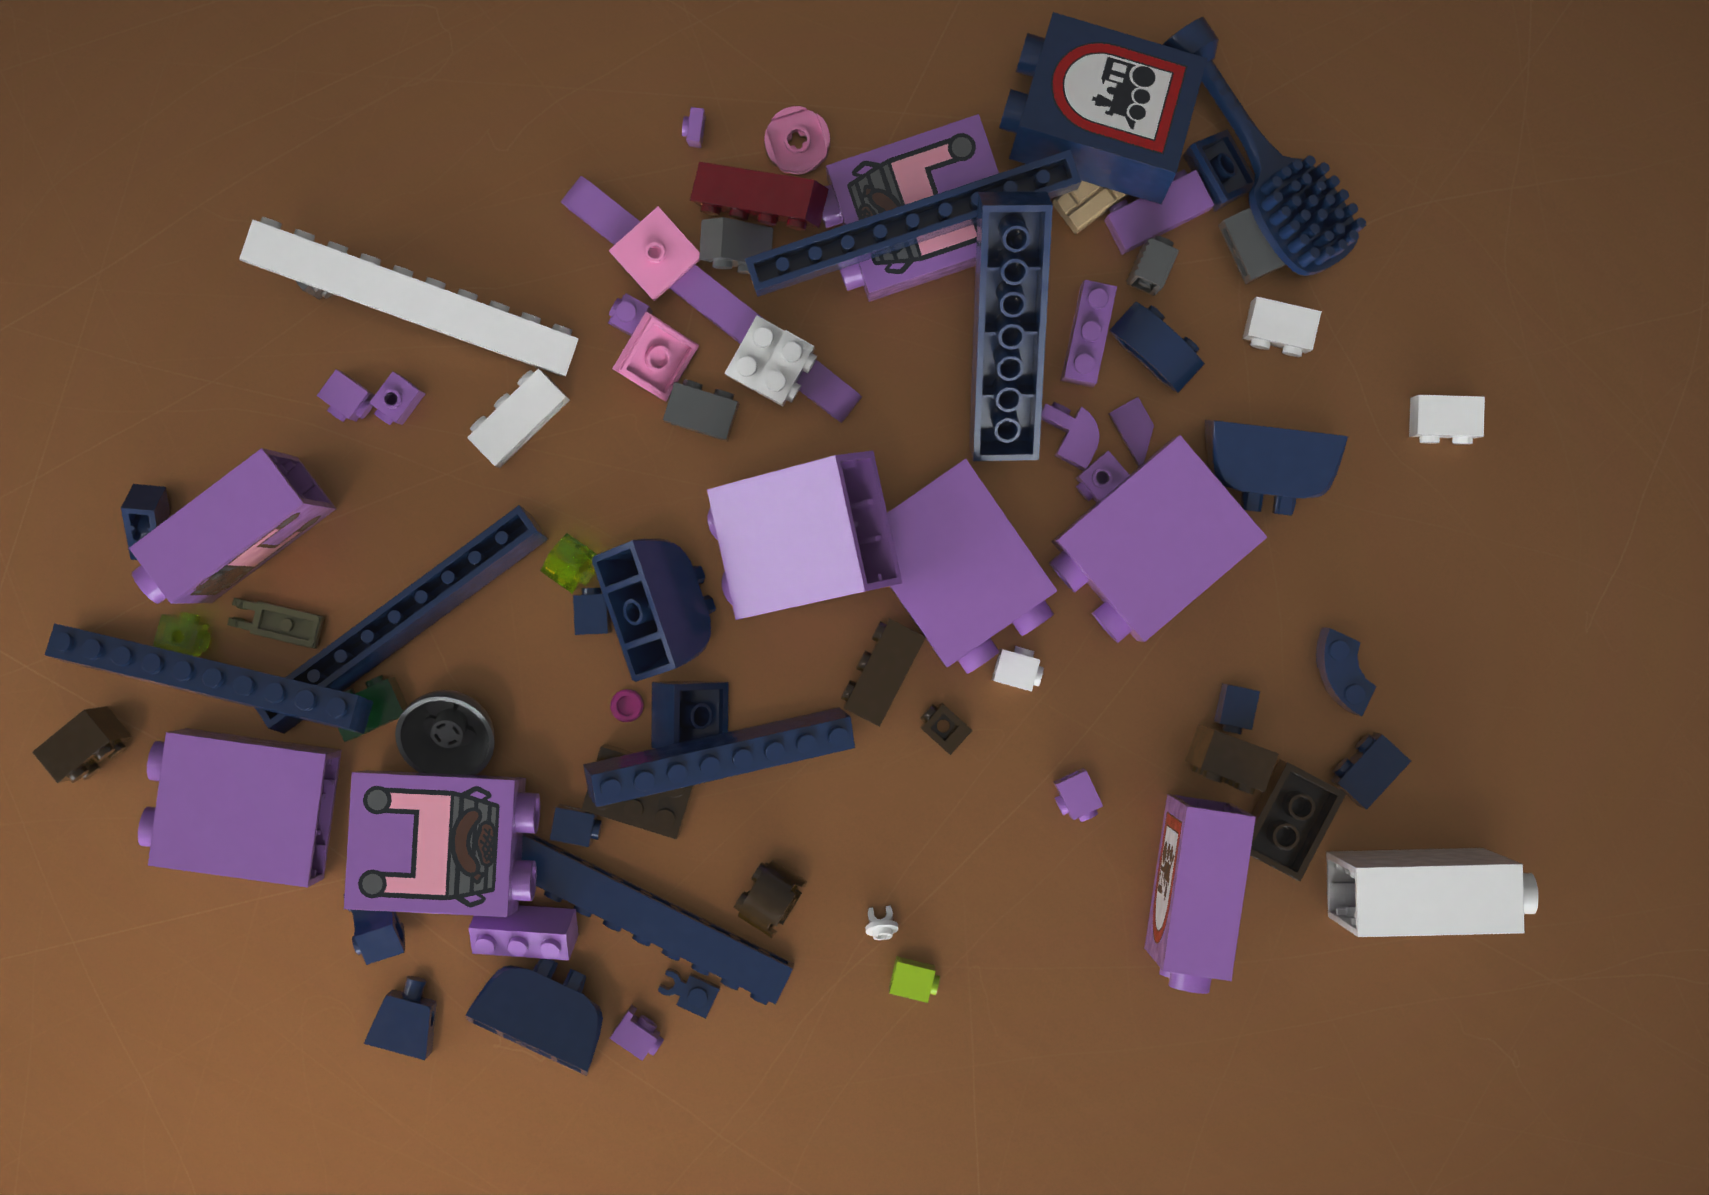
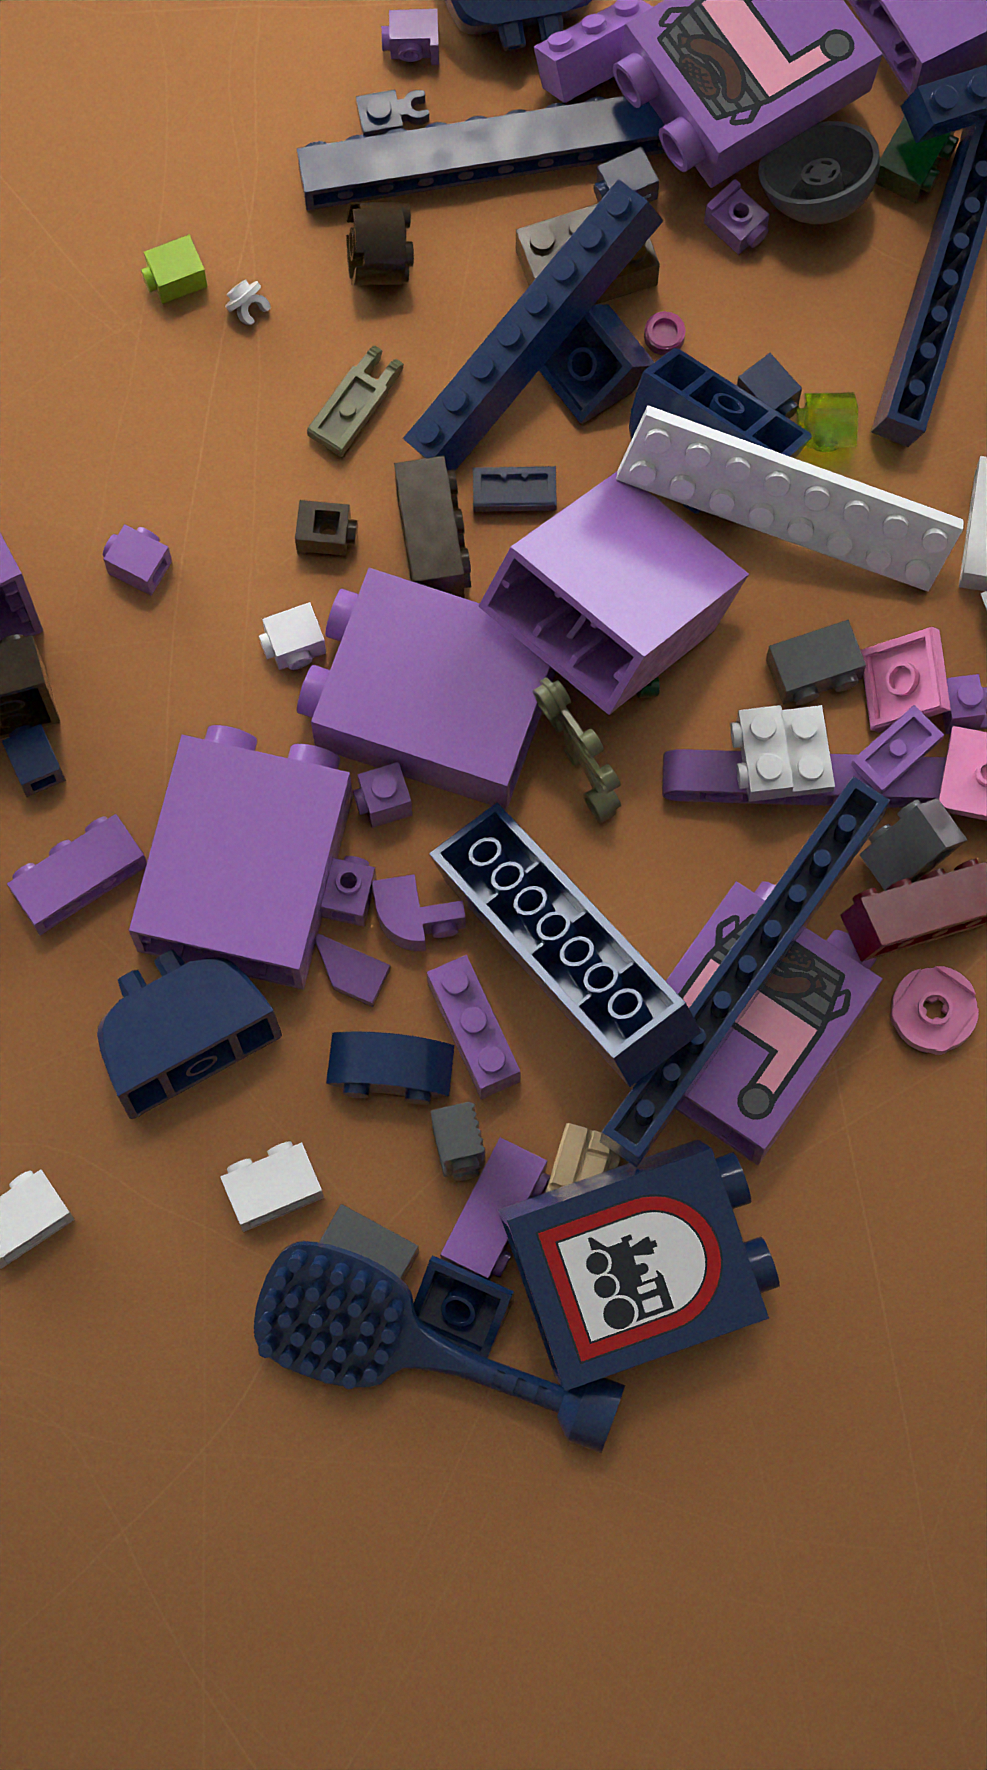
camera: 140 degrees right, 15 degrees down
none -> medium lavender brick [7,814,147,935]
none -> olive hinge [307,345,404,457]
none -> medium lavender brick [353,762,412,828]
none -> dark blue plate [473,466,557,512]
none -> olive plant [533,677,621,823]
none -> white plate [616,405,963,592]
none -> medium lavender brick [704,179,769,255]
none -> medium lavender plate [851,705,944,795]

